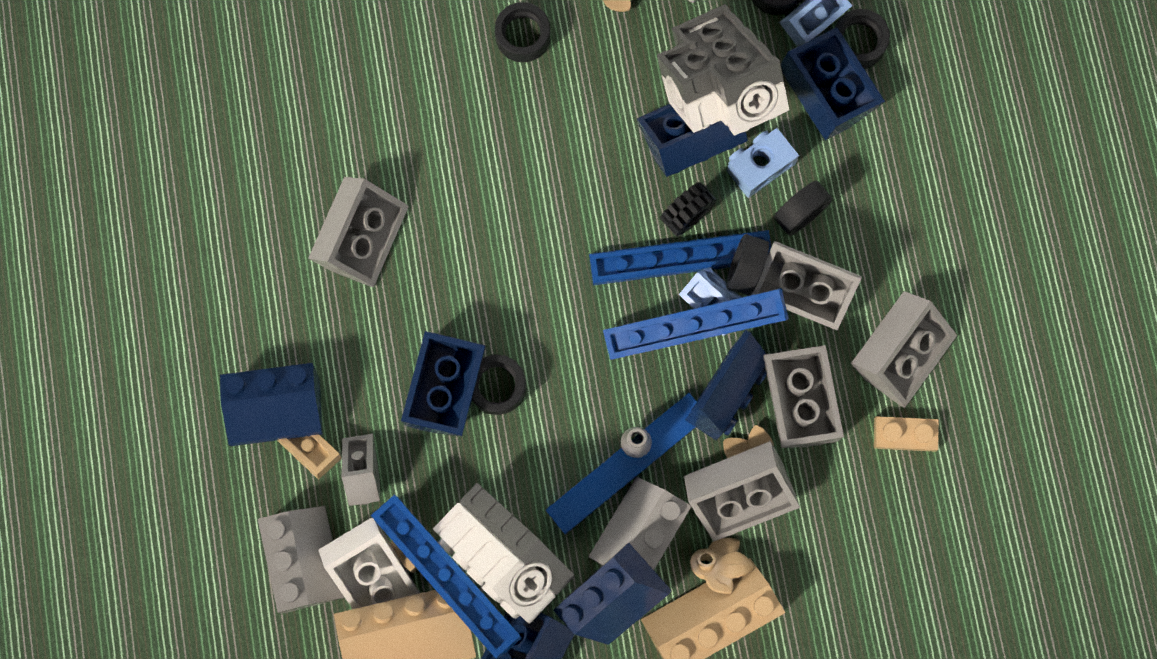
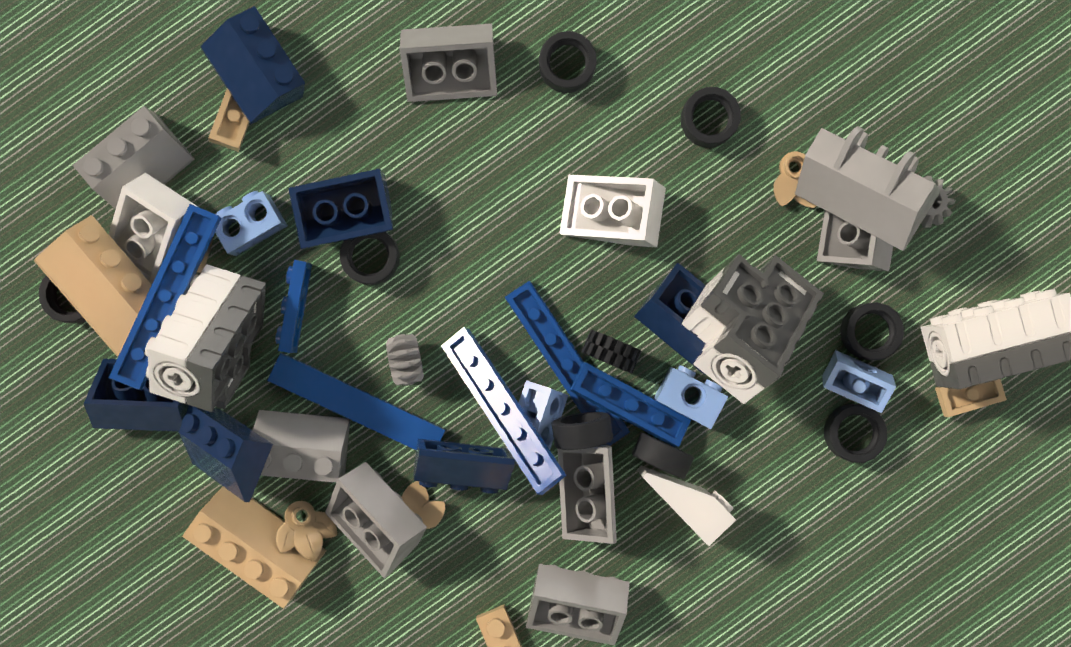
camera: 60 degrees right, 10 degrees up
light grey slope [341,434,380,506] -> none
light grey cone [621,427,652,458] -> none
light grey slope [764,345,844,448] -> none
dark blue slope [781,27,885,141] -> none
none -> light blue brick [215,191,288,256]
none -> blue plate [276,260,312,353]
none -> light grey gear [386,334,424,386]
none -> black tyre [539,31,597,93]
none -> white slope [560,175,666,247]
none -> blue plate [569,362,691,447]
none -> white slope [637,466,736,546]

